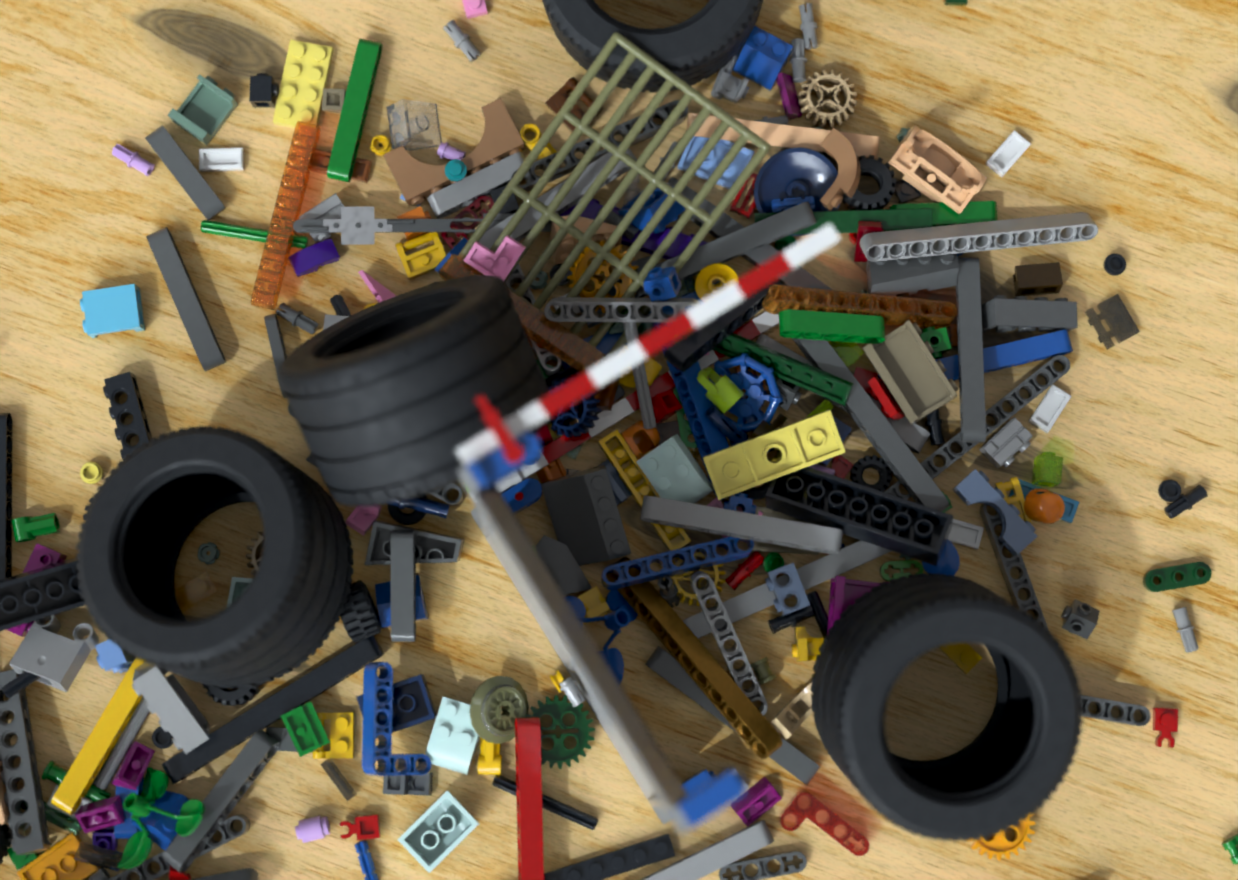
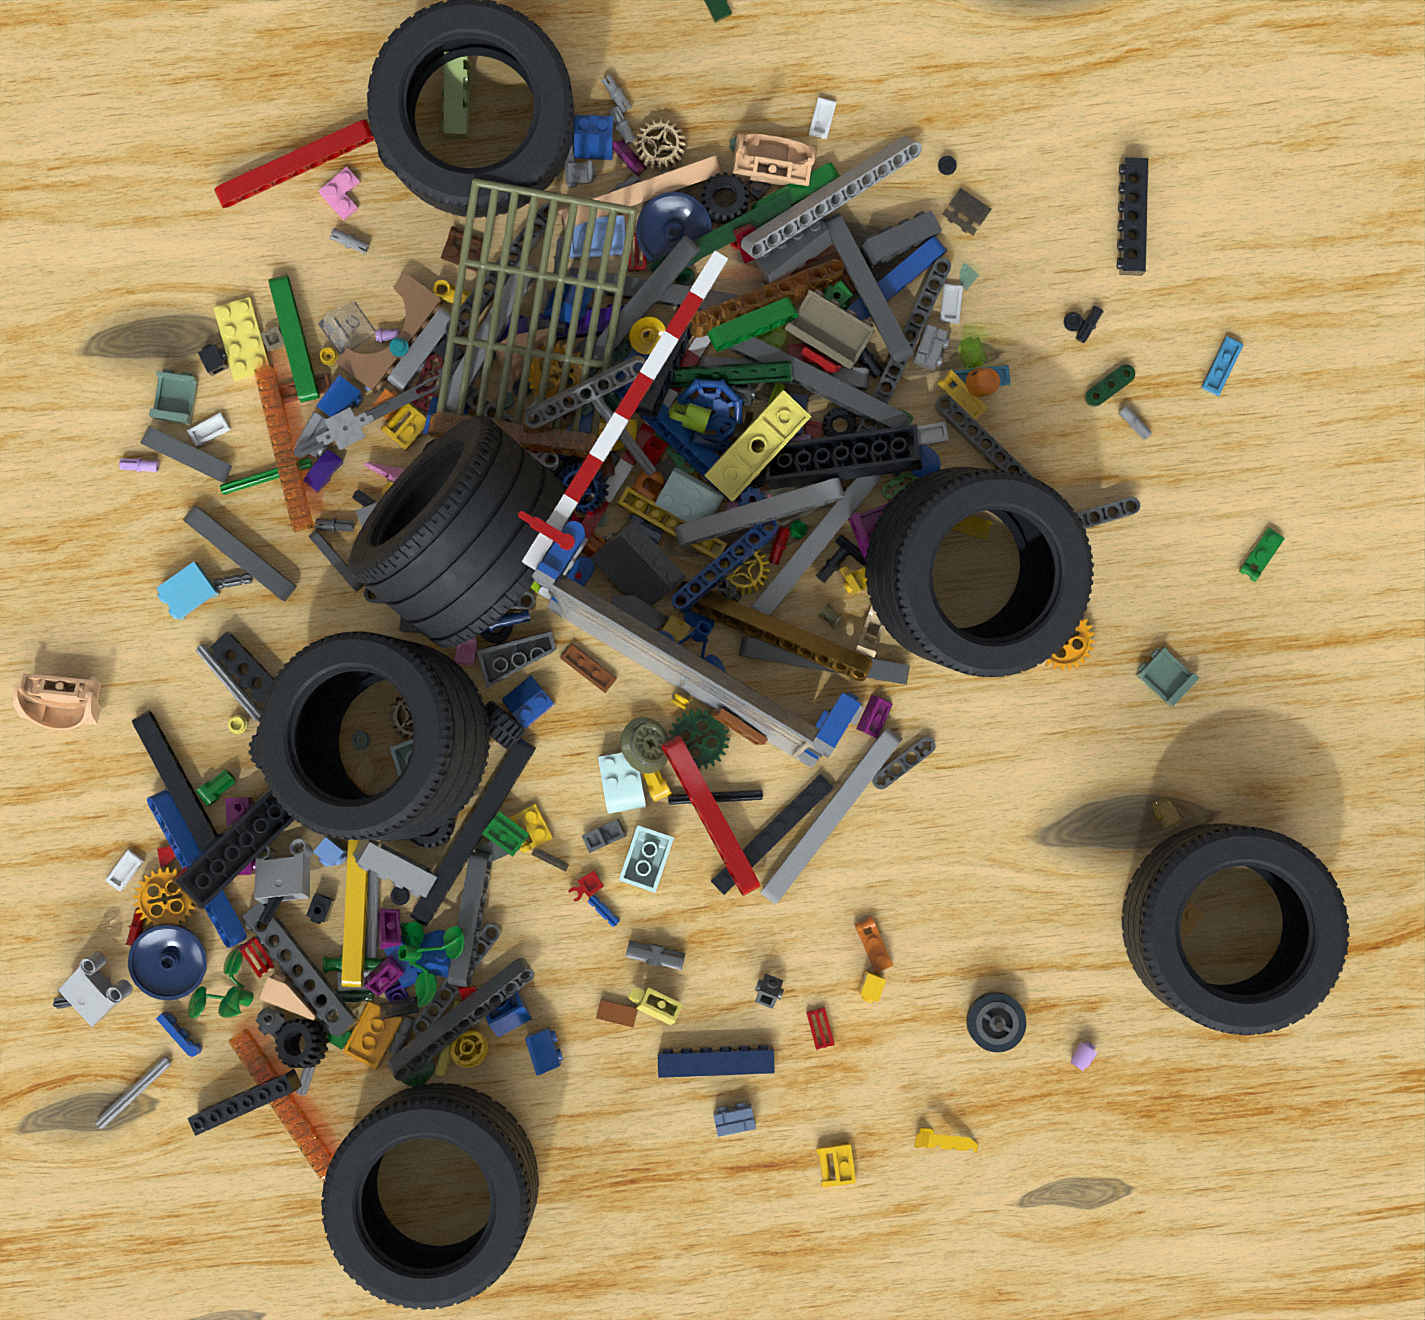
camera: 25 degrees left, 5 degrees up
lavender brick [295,815,330,843] -> none
dark blue brick [356,674,437,739] -> none
blue beam [362,662,431,776] -> none
dark grey beam [390,530,416,642] -> none
bright pink plate [463,235,526,281] -> none
light grey pin [559,677,586,707] -> none
blue brick [643,266,682,302] -> none
light grey beam [690,571,768,715] -> none
sand blue brick [765,563,810,616] -> none
blue axle [771,196,815,213] -> none
clear red beam [779,791,869,856] -> none
medium nougat arch [820,128,861,211] -> none
sand blue arch [952,469,1038,556] -> none
dark brown hinge [1013,262,1063,297] -> none
dark grey brick [1061,599,1099,639] -> none
red plate [1153,708,1178,748] -> none
none -> light grey axle [196,644,261,721]
none -> dark grey axle [214,573,252,589]
none -> black brick [306,893,335,924]
none -> blue slope [316,375,364,417]
none -> dark orange tile [560,643,617,693]
none -> dark orange tile [712,708,768,746]
none -> clear light blue tile [959,263,979,291]

